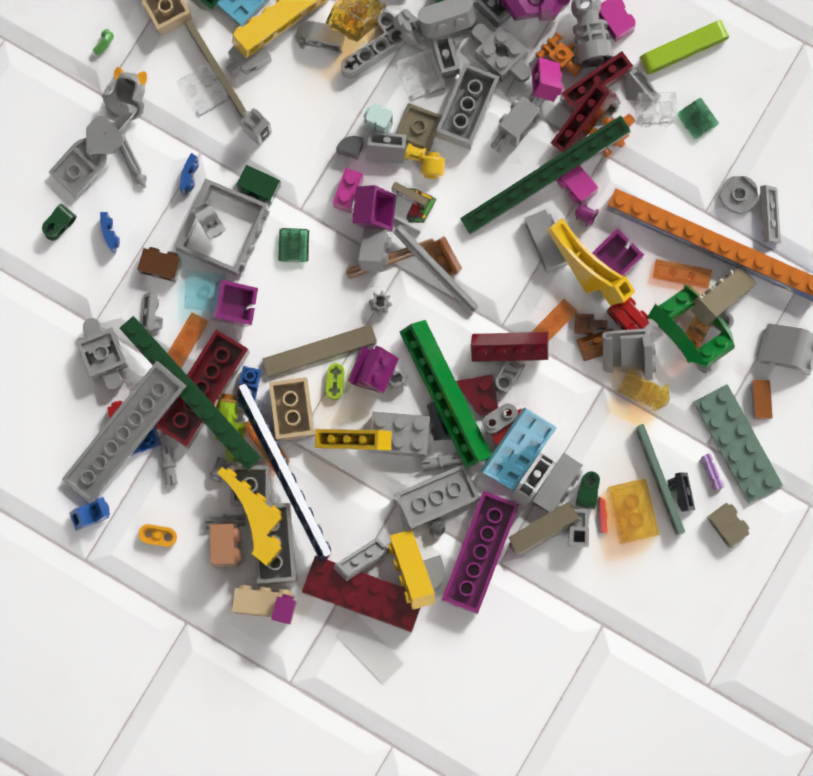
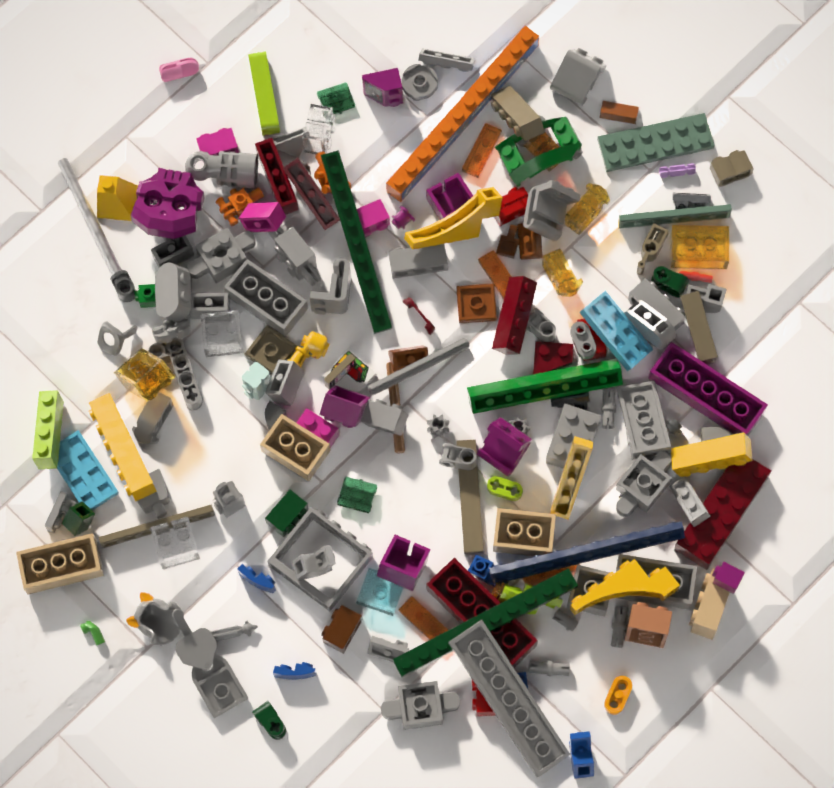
camera: 75 degrees left, 10 degrees down
white sticker [336,614,405,684] -> none
none -> tan brick [260,414,331,481]
none -> light grey piece [310,258,352,315]
none -> magenta slope [362,68,403,107]
none -> dark red piece [402,297,436,335]
none -> light grey piece [439,443,477,470]
none -> dark orange tile [456,284,497,324]
none -> clear yellow piece [542,248,583,297]
none -> light grey brick [616,451,672,517]
none -> dark tan piece [637,223,669,275]

